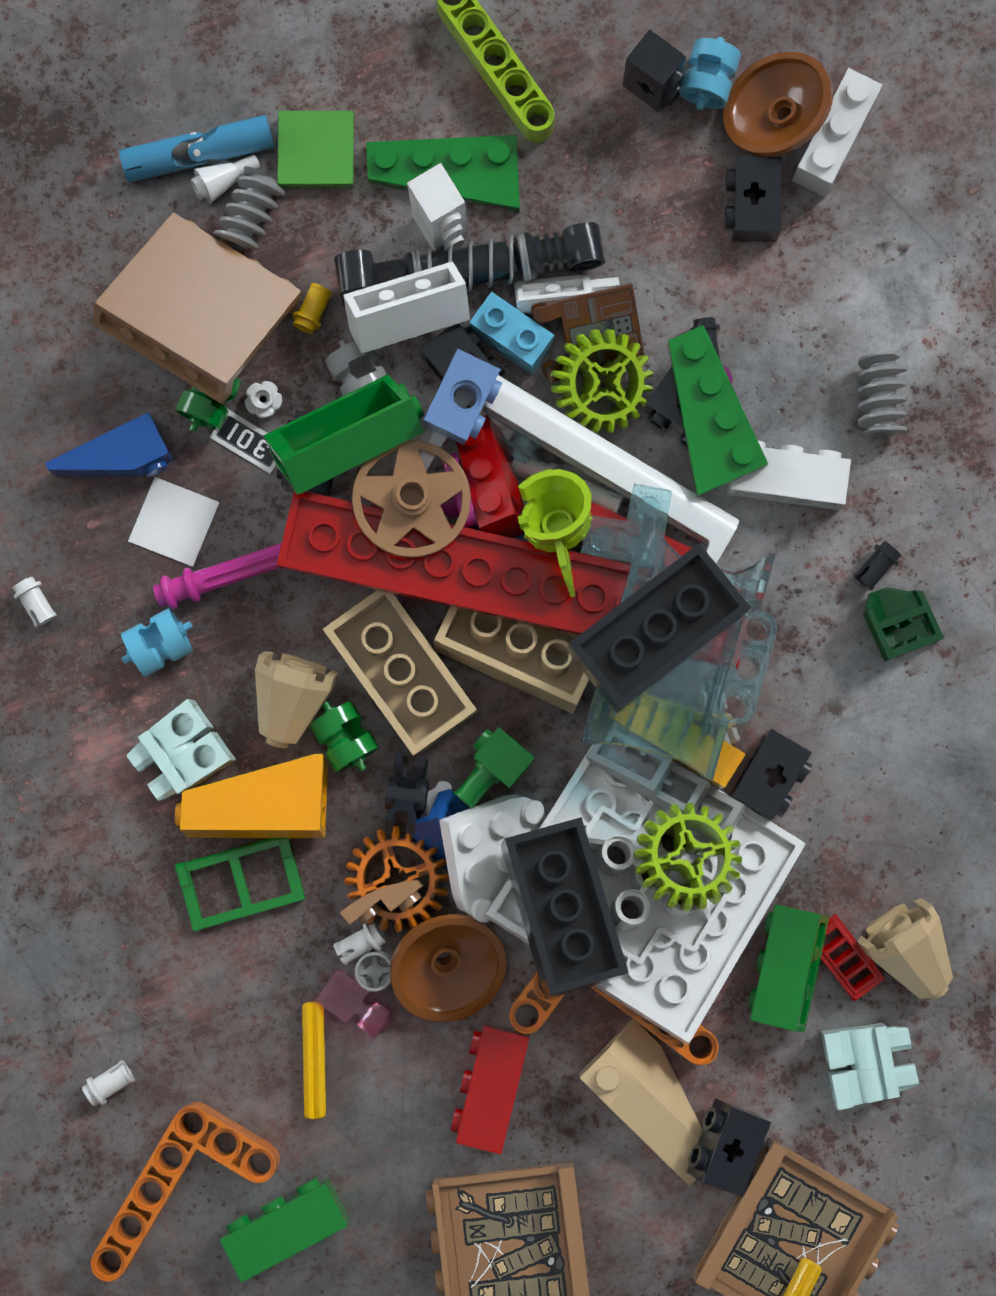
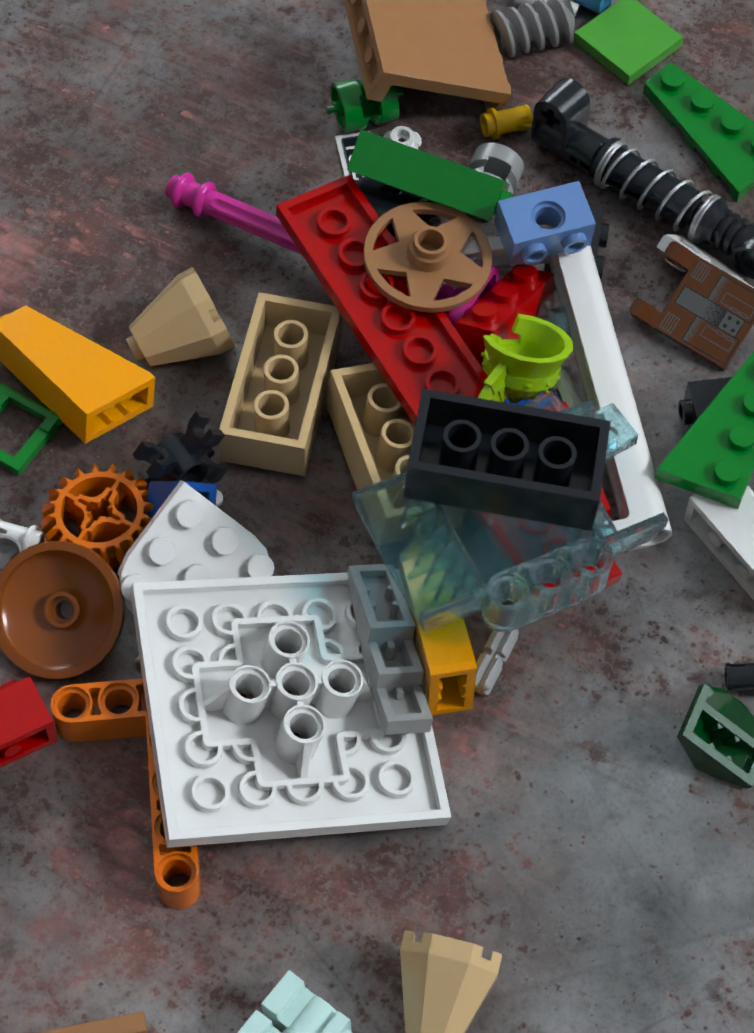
camera: 40 degrees right, 25 degrees down
white pin [13,576,57,628] -> none
blue slope [45,412,174,477] -> none
medium azure wheel [121,608,193,677] -> none
light aqua hips [127,699,236,801] -> none
white sticker [128,477,219,567] -> none
green wheel [309,701,379,773] -> none
medium nougat slope [340,880,423,925] -> none
white brick [343,261,470,354] -> none
white brick [407,163,468,253] -> none
green brick [454,727,535,809] -> none
medium azure brick [469,291,554,376] -> none
black brick [500,817,629,1000] -> none
lime gear [551,329,654,433] -> none
tan wedge [579,1018,703,1186] -> none
lime gear [633,803,742,912] -> none
black brick [687,1098,771,1197] -> none
black brick [729,729,813,820] -> none
green brick [748,904,829,1032] -> none
red slope [820,914,885,1001] -> none

